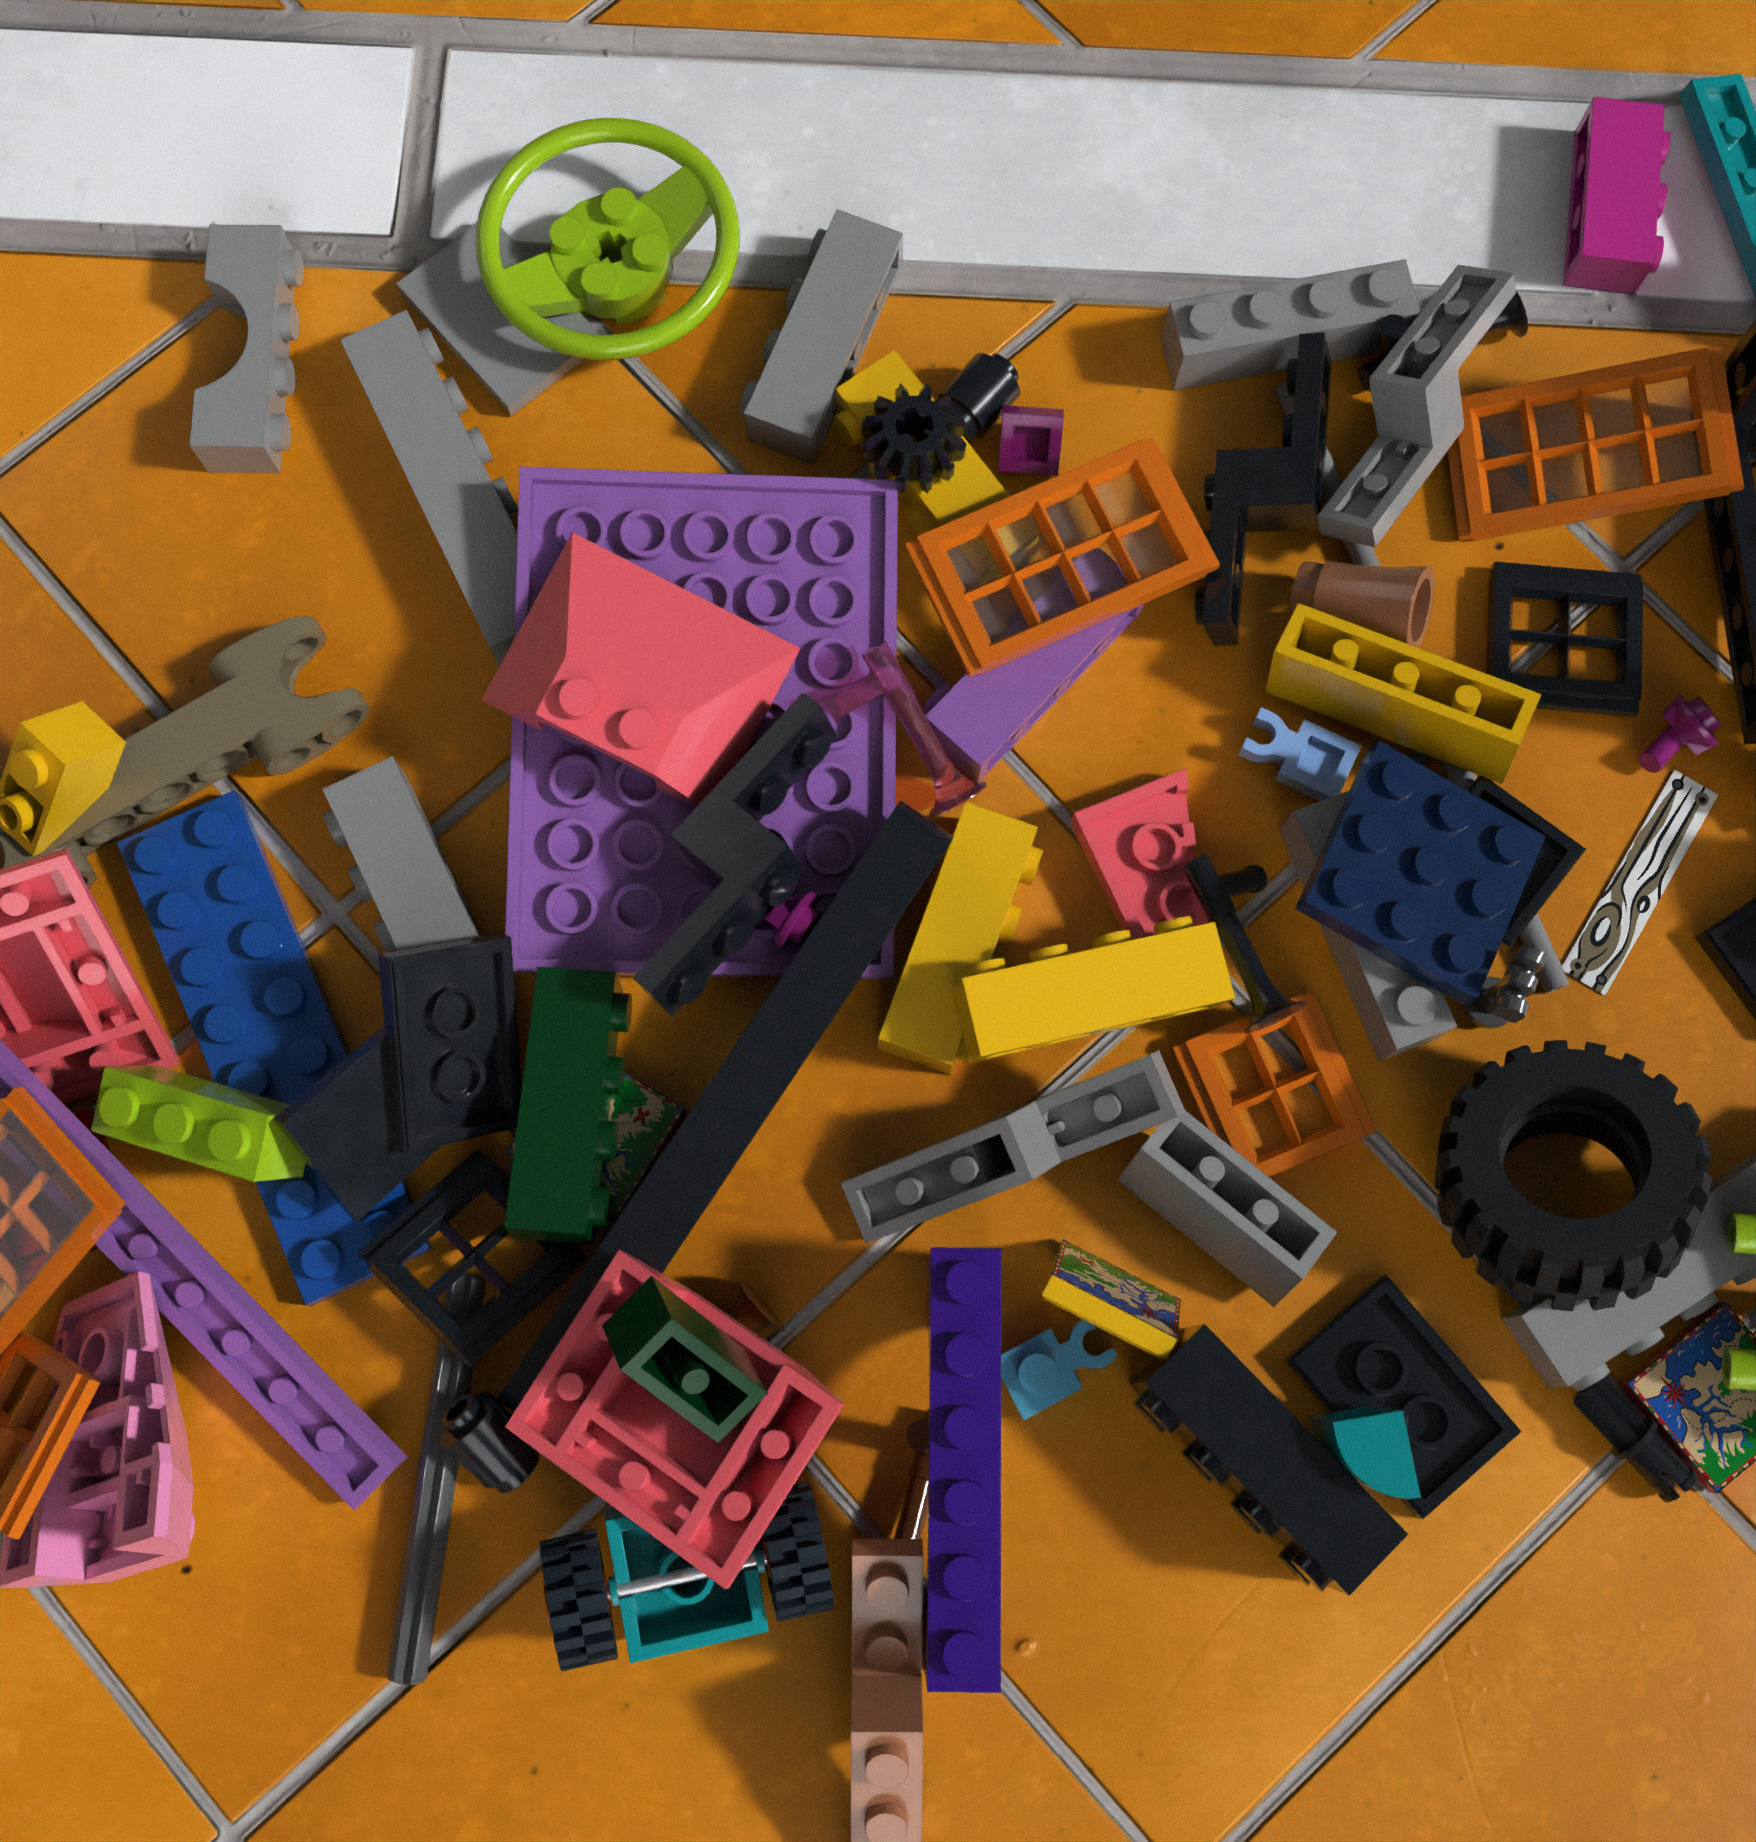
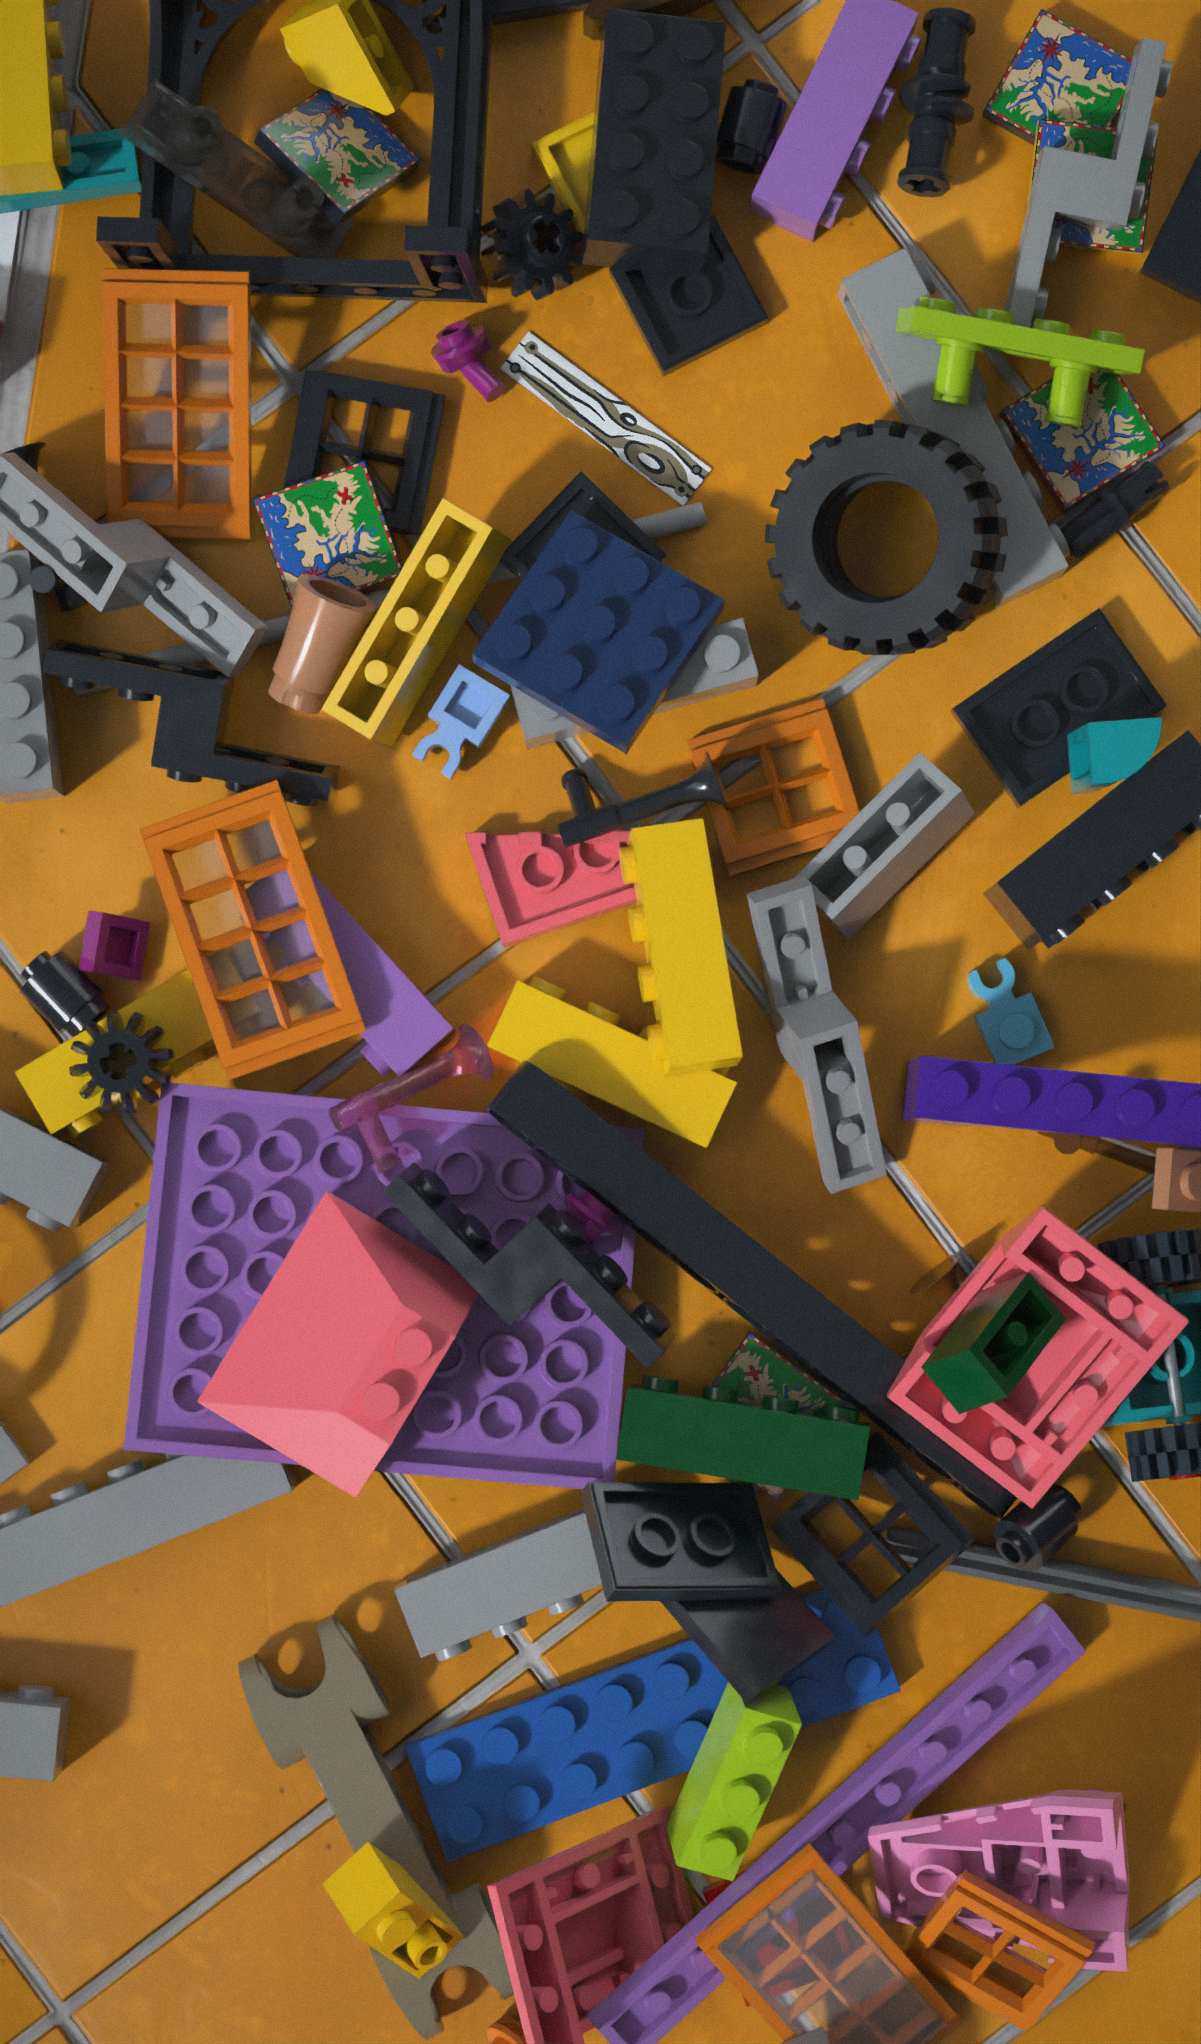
camera: 85 degrees left, 10 degrees up
tile [1042,1239,1181,1360] -> none
dark grey hinge [1464,946,1548,1029] -> none
none -> tile [252,459,404,609]

